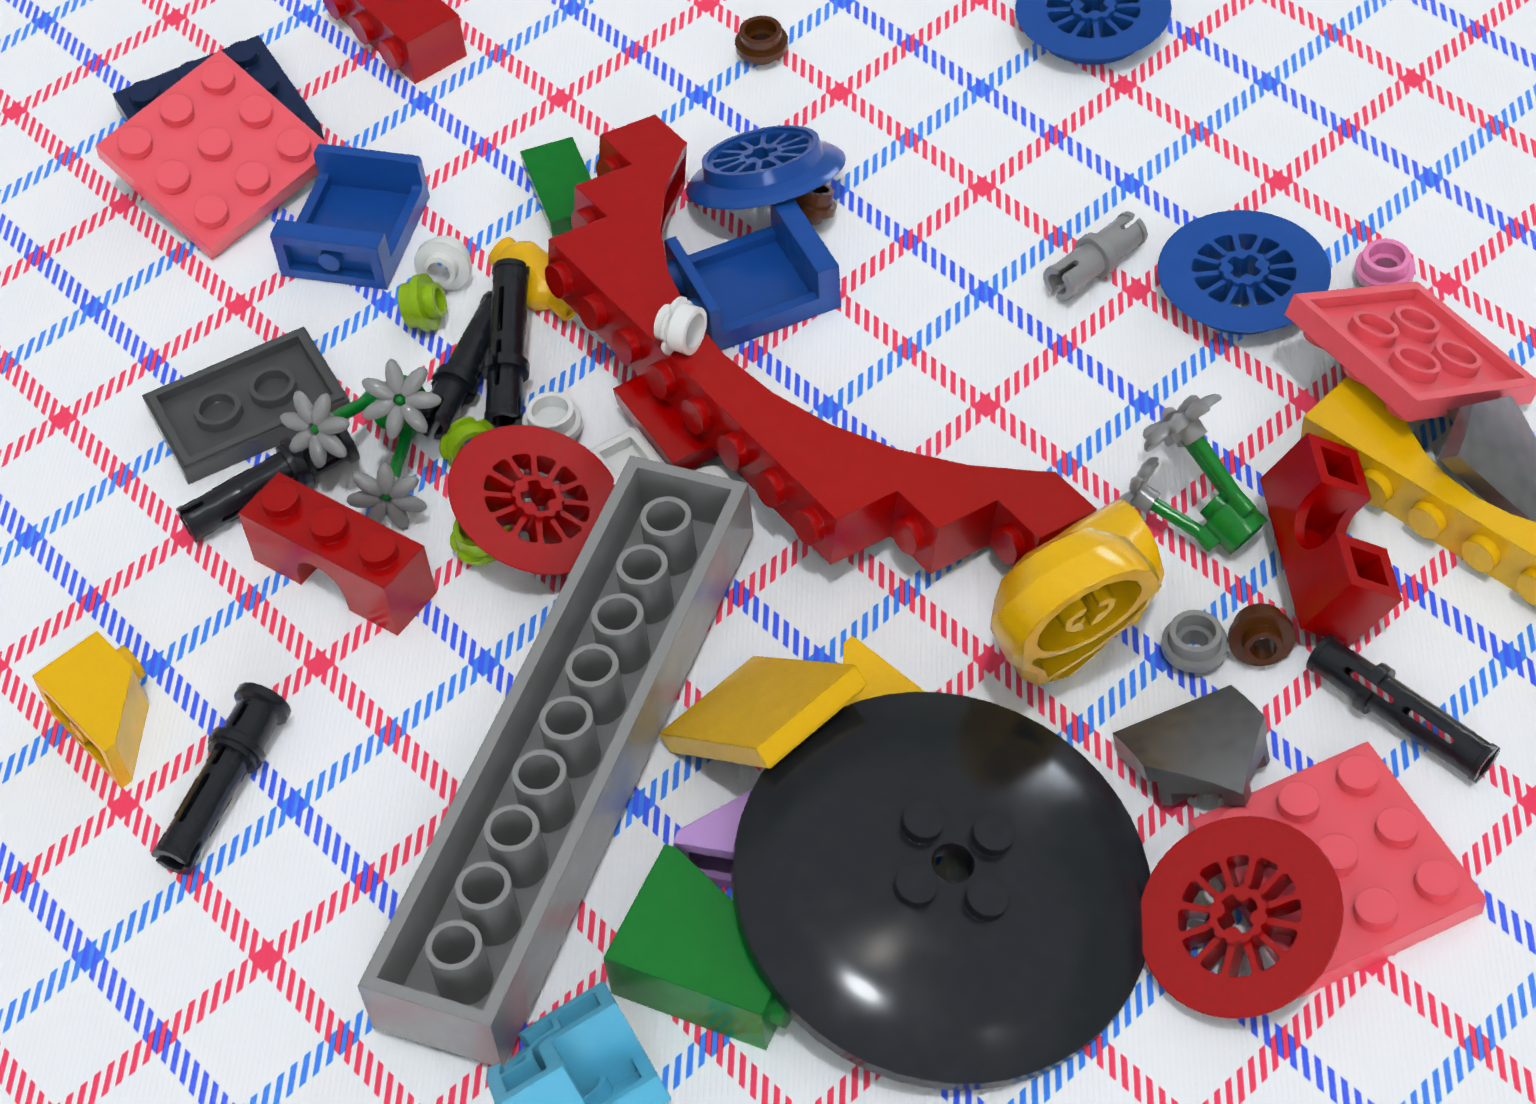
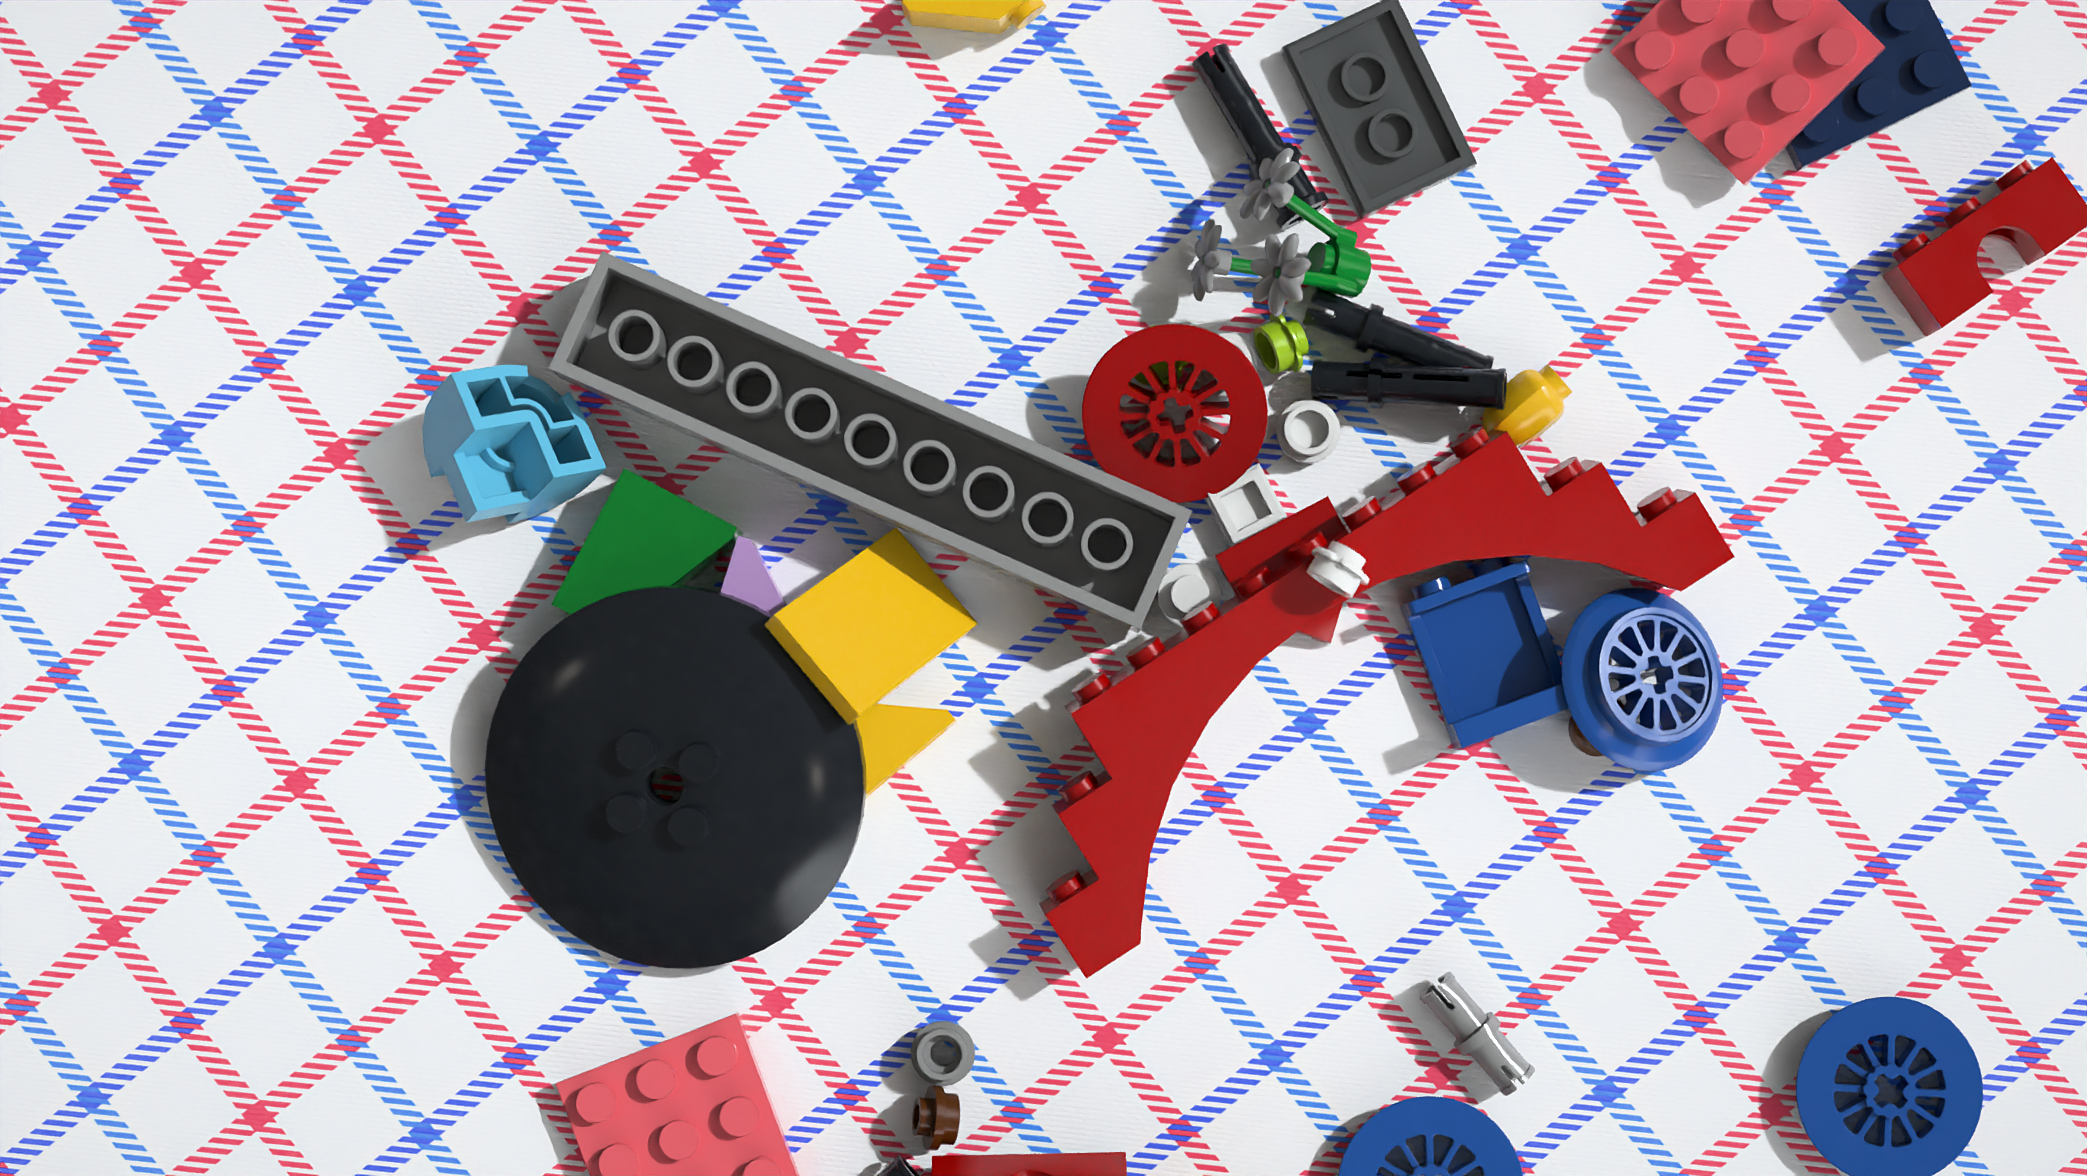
camera: 90 degrees right, 35 degrees up
black pin [151,682,291,875] -> none
red arch [238,472,437,636] -> none
blue panel [270,144,430,290] -> none
lime plate [398,273,447,332] -> none
white plate [414,235,472,291] -> none
green tile [520,137,591,237] -> none
reddish brown plate [735,15,788,65] -> none
yellow piece [990,499,1165,685] -> none
flat silver slope [1112,685,1270,806] -> none
plant [1118,394,1268,555] -> none
red piece [1141,816,1344,1019] -> none

